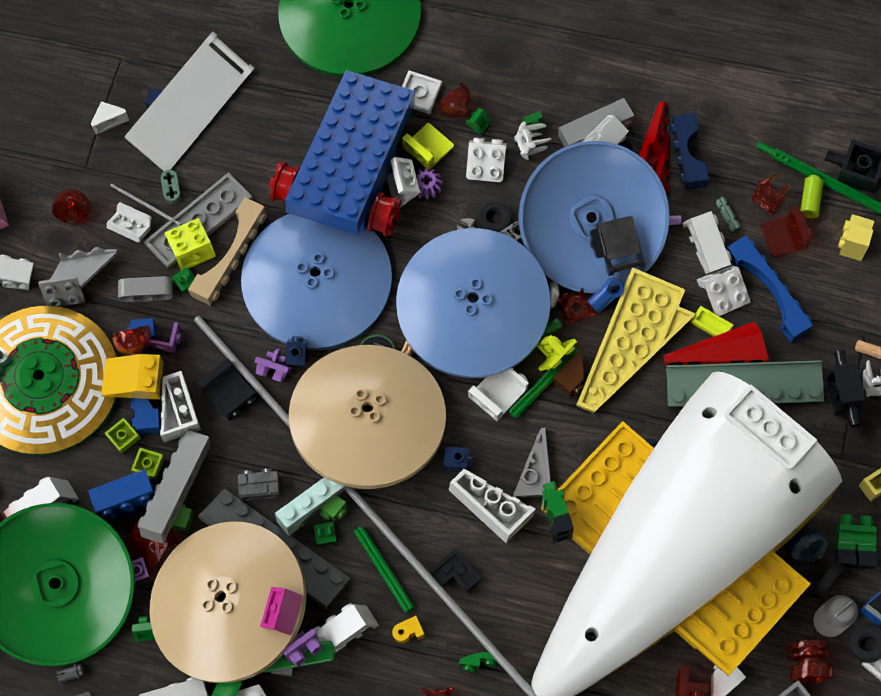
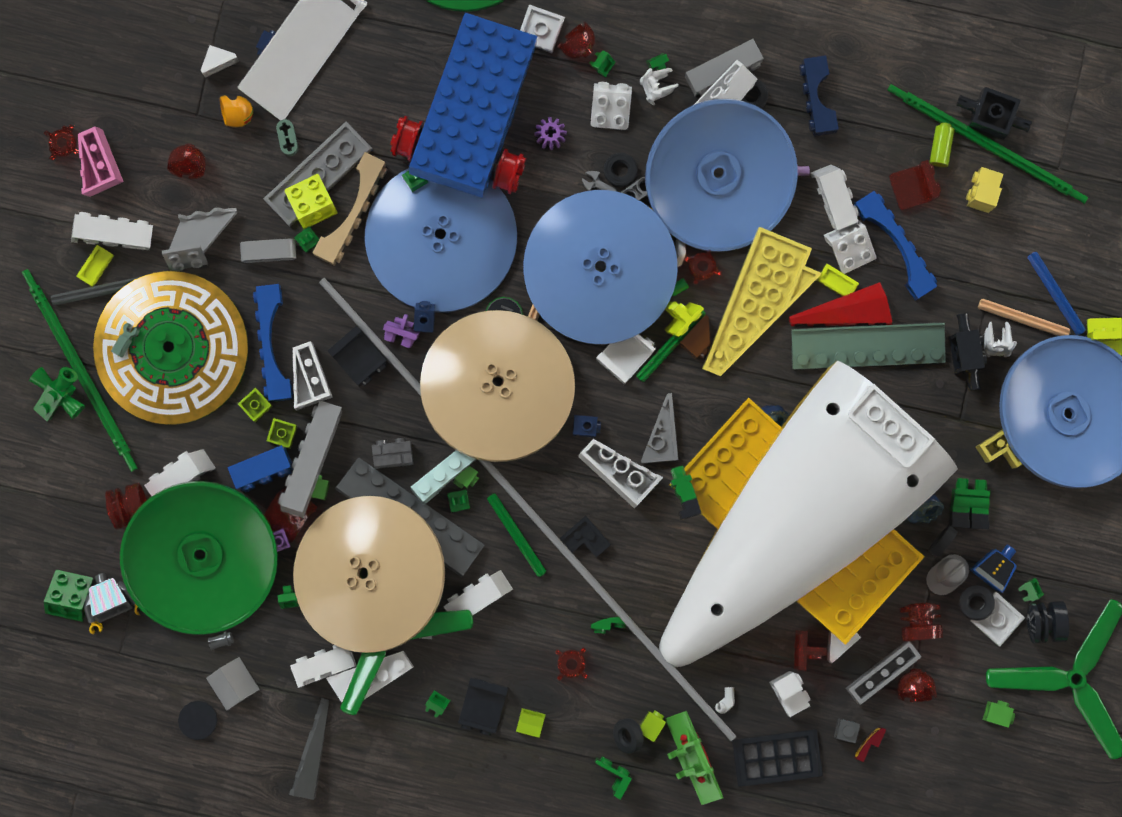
camera: 10 degrees left, 15 degrees up
yellow slope [101,354,164,399] -> none
white bracket [107,202,151,243] -> none
light grey piece [110,183,182,226] -> none
clear red cylinder [111,325,151,355] -> none
medium lavender bracket [150,322,182,353] -> none
dark pink panel [260,587,302,635] -> none
medium lavender hips [283,629,322,667] -> none
white bracket [387,157,420,208] -> none
yellow leg [392,616,425,644] -> none
neon yellow bracket [402,123,454,170] -> none
blue piece [587,277,624,313] -> none
black piece [589,216,645,276] -> none
red wedge [639,101,670,192] -> none
sand green axle [716,197,740,232] -> none
clear red piece [751,174,790,214] -> none
none -> light orange helmet [220,95,253,127]
none -> green tile [402,171,428,192]

